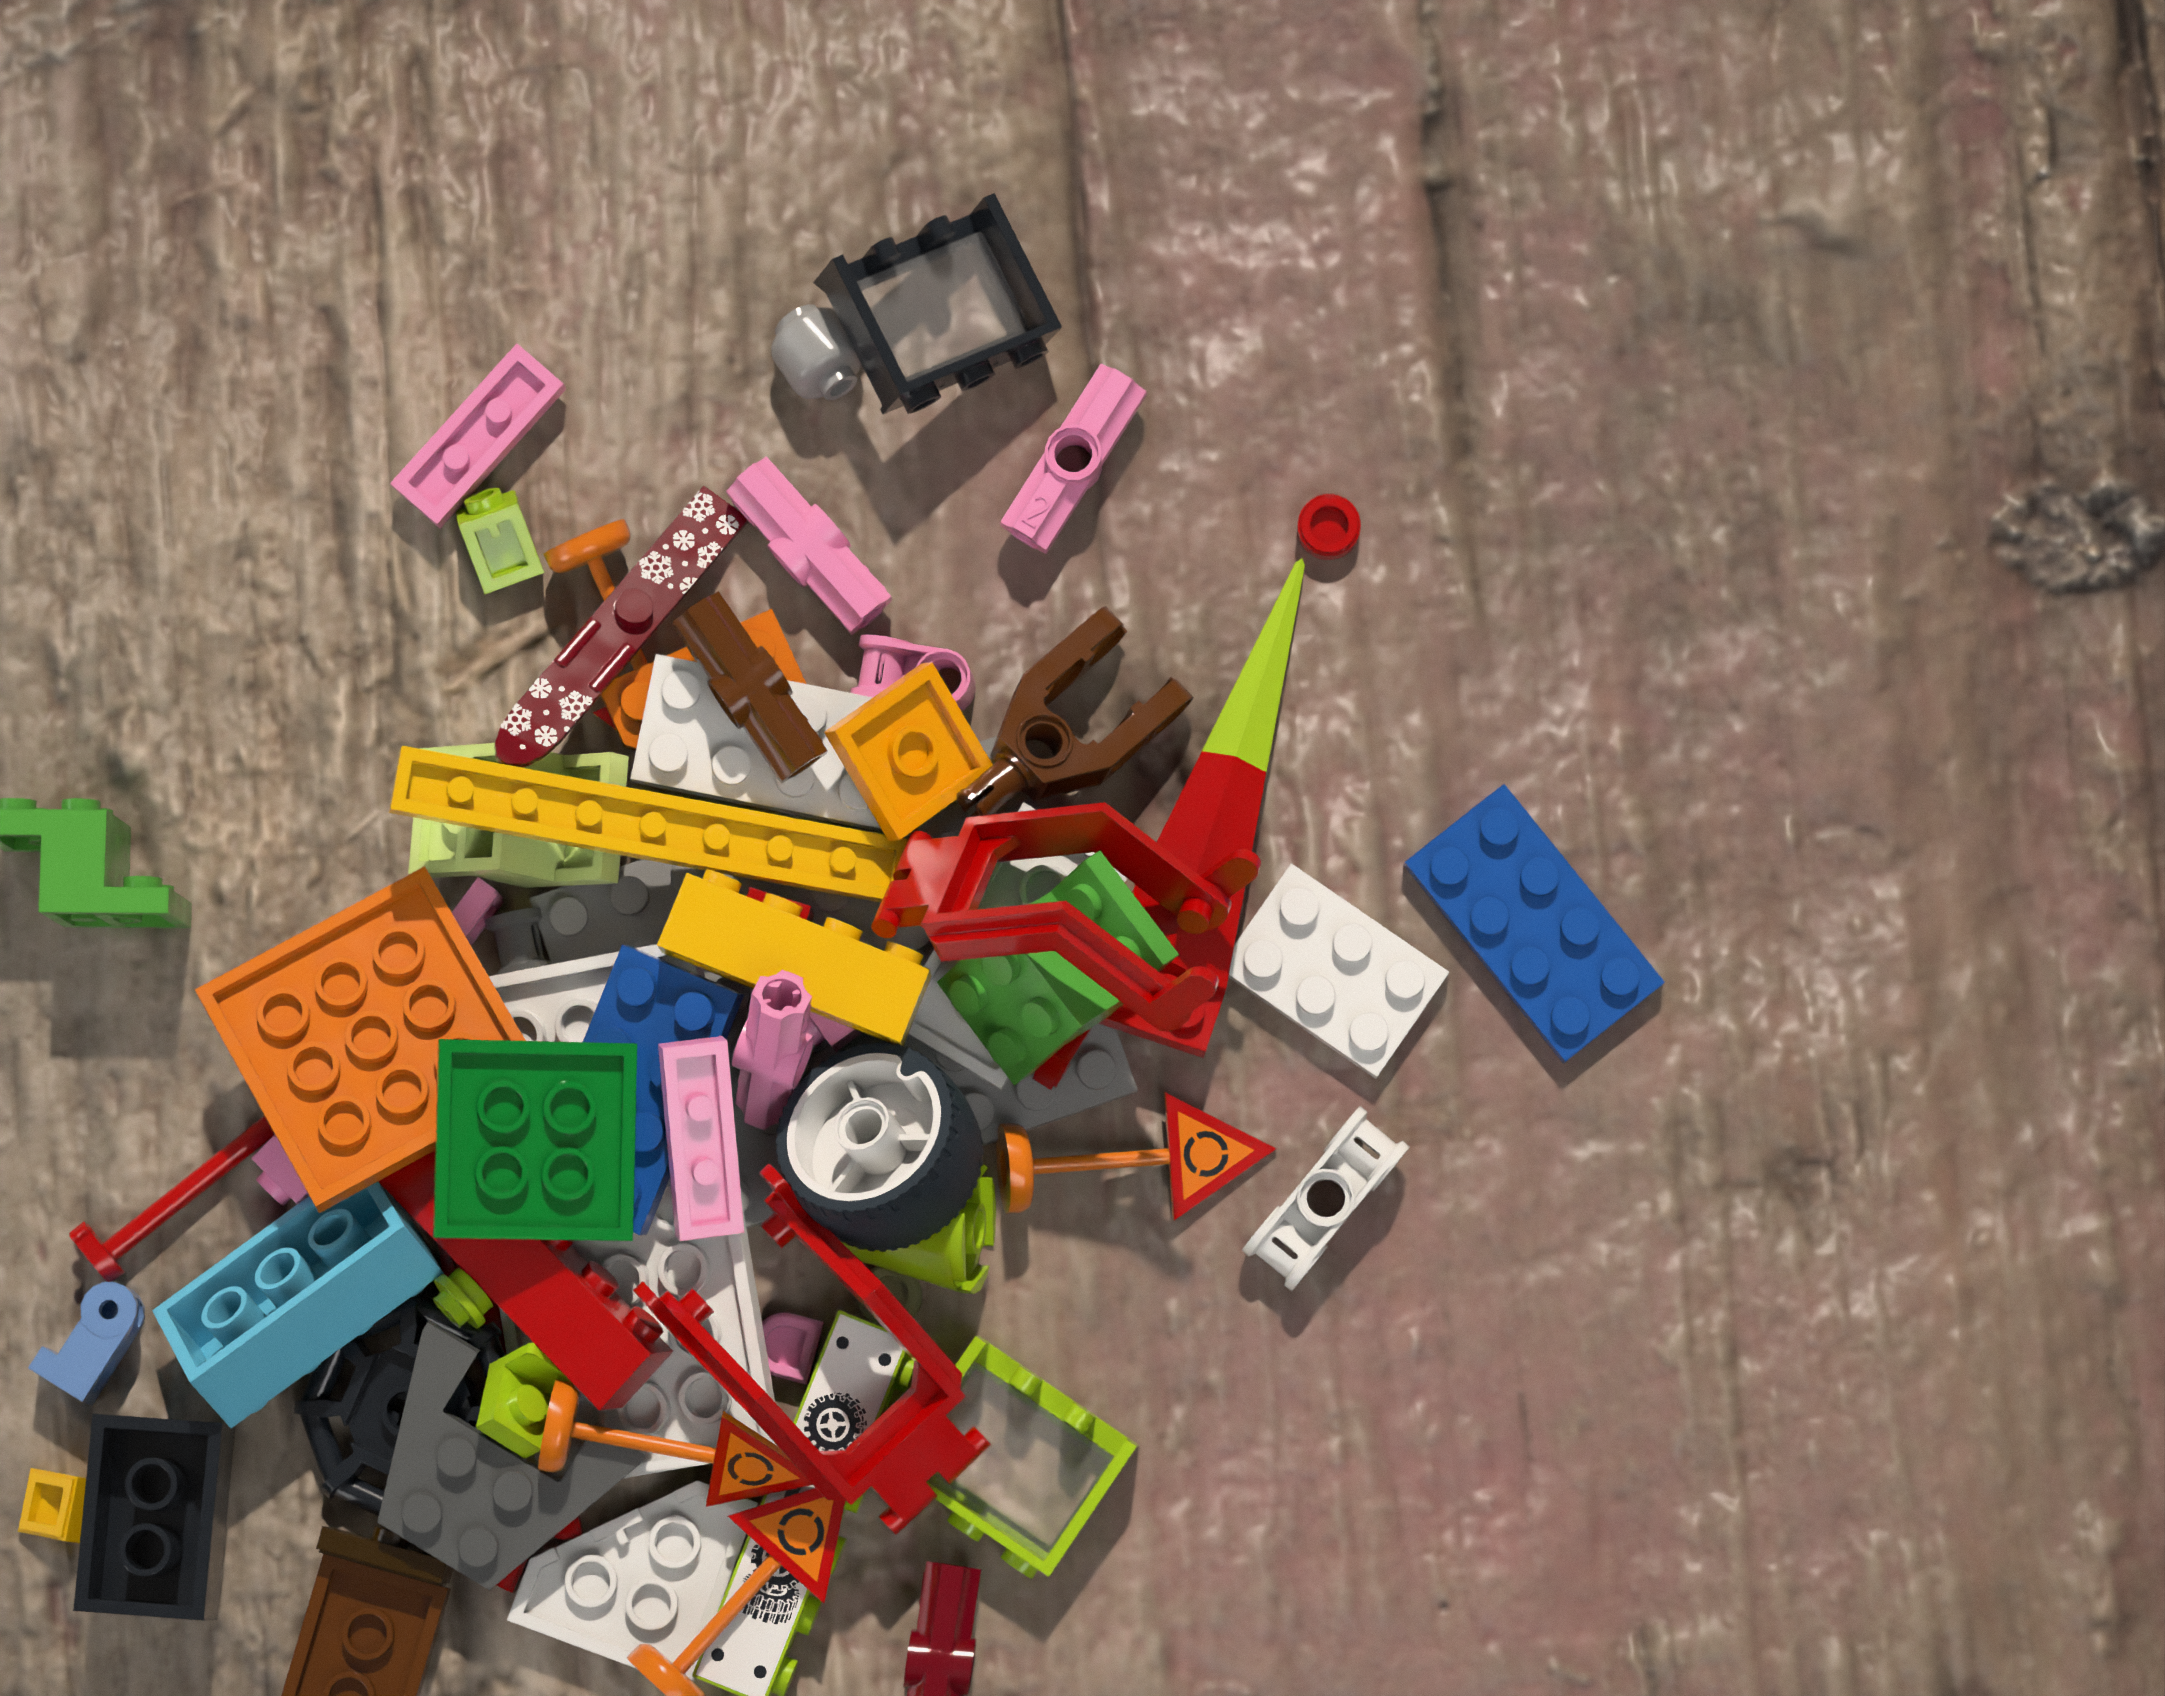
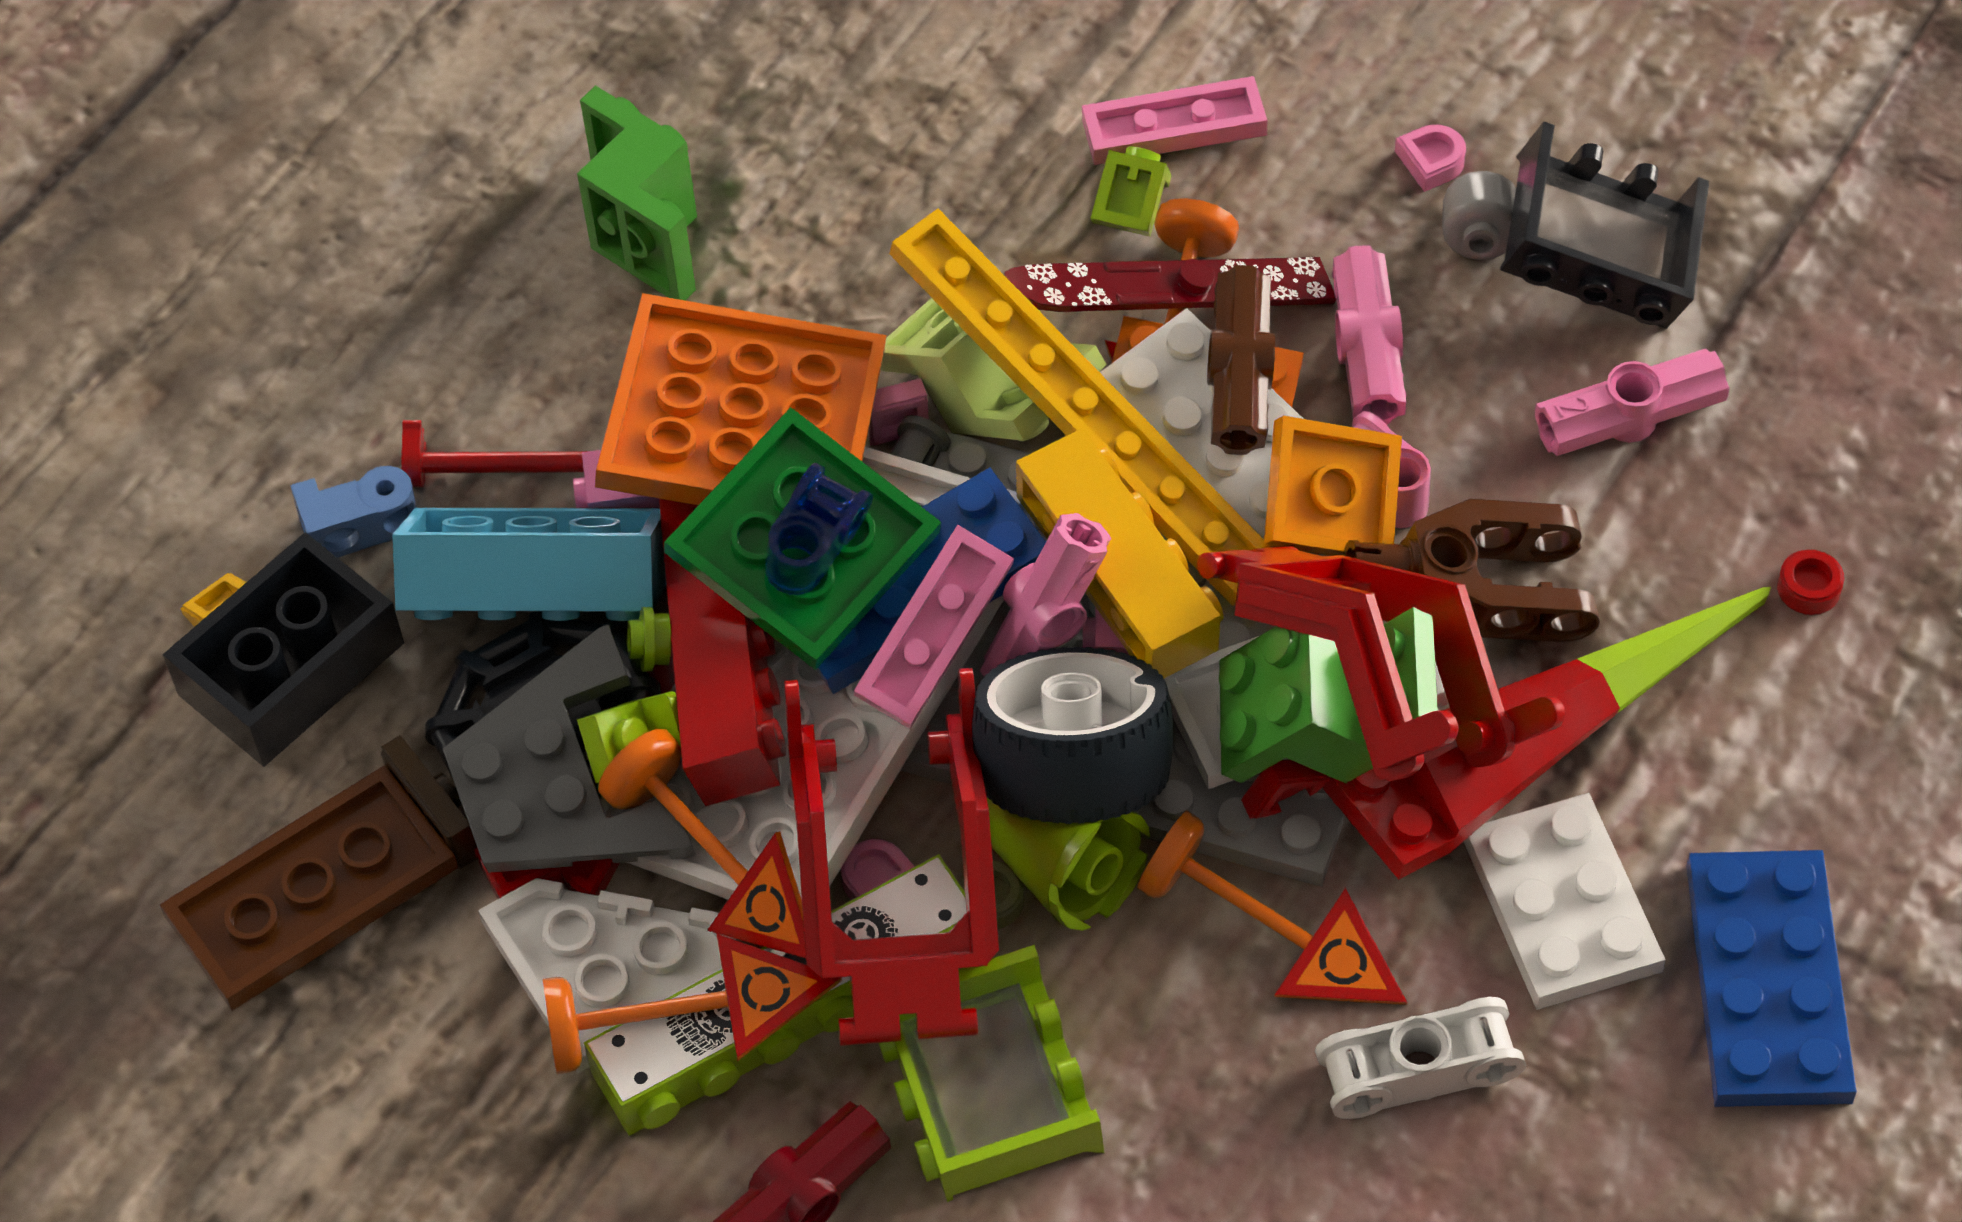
camera: 35 degrees right, 25 degrees down
none -> piece [765,462,873,595]
none -> bright pink tile [1395,125,1466,192]

